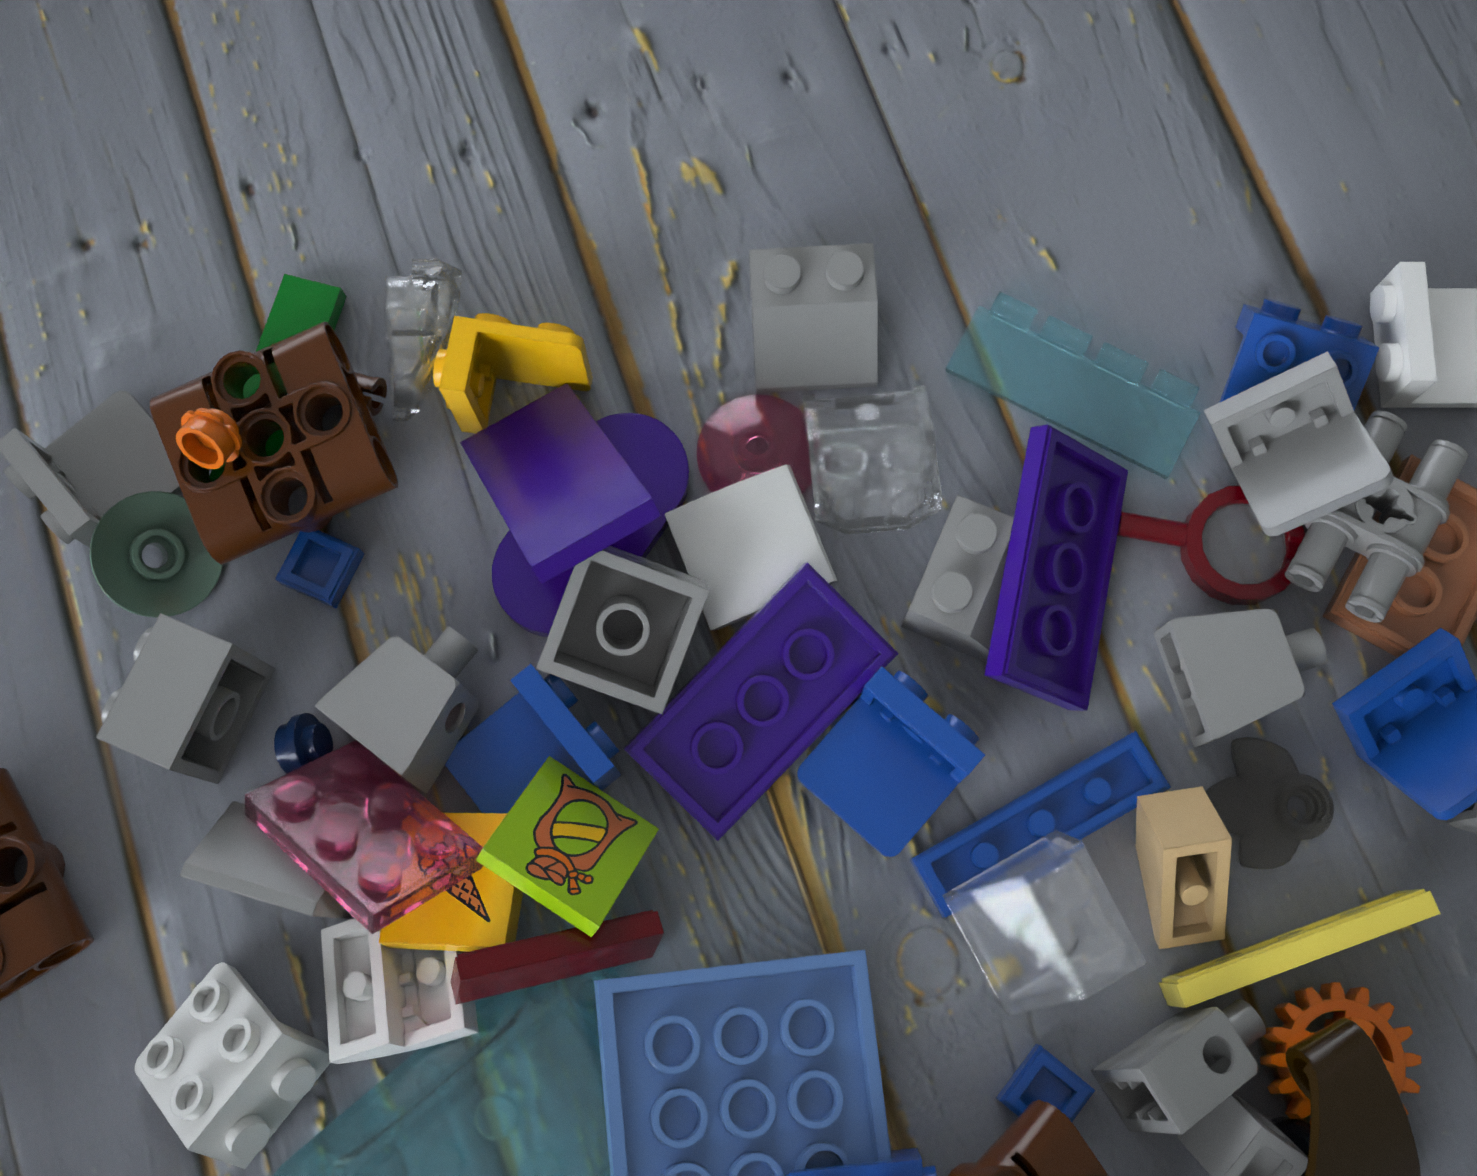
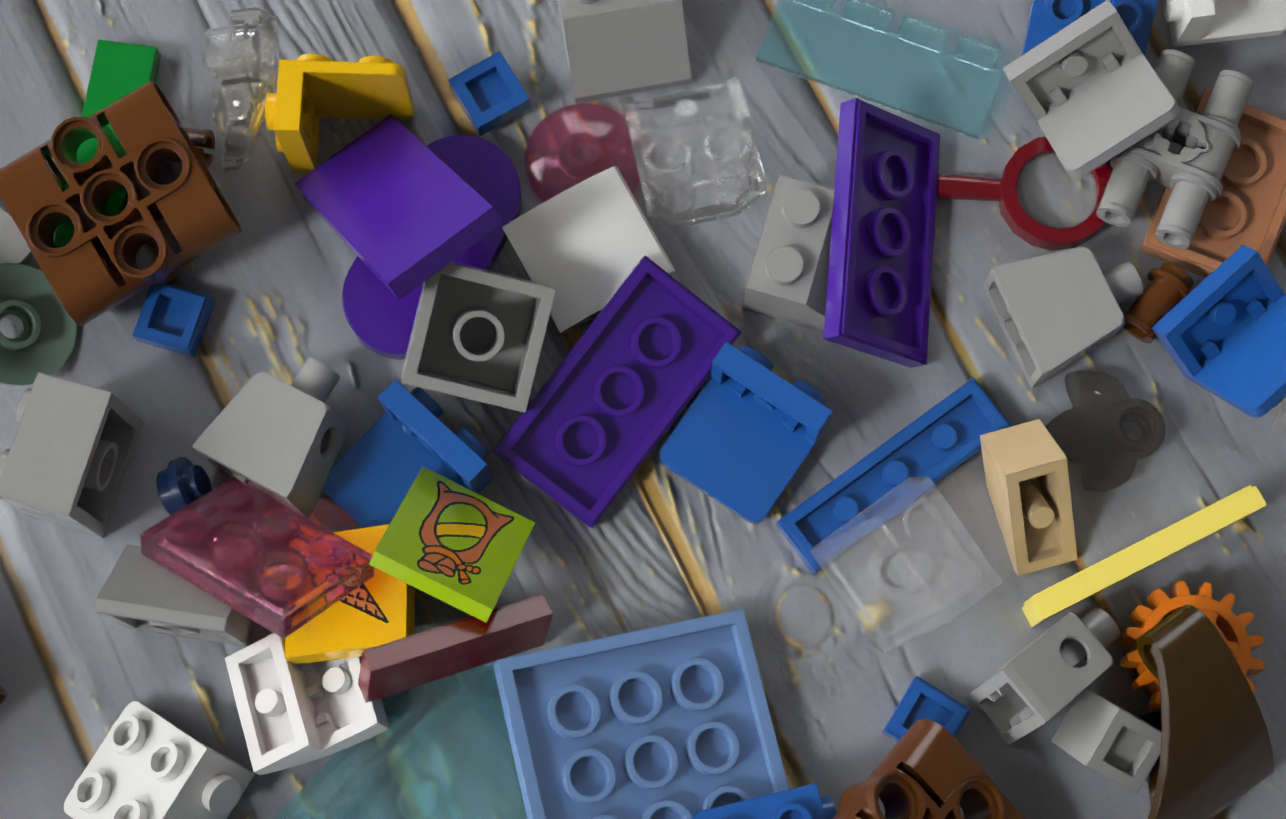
camera: 10 degrees left, 0 degrees up
orange plate [176,408,242,469] -> none
none -> blue plate [448,51,531,136]
none -> reddish brown pin [1123,262,1194,343]

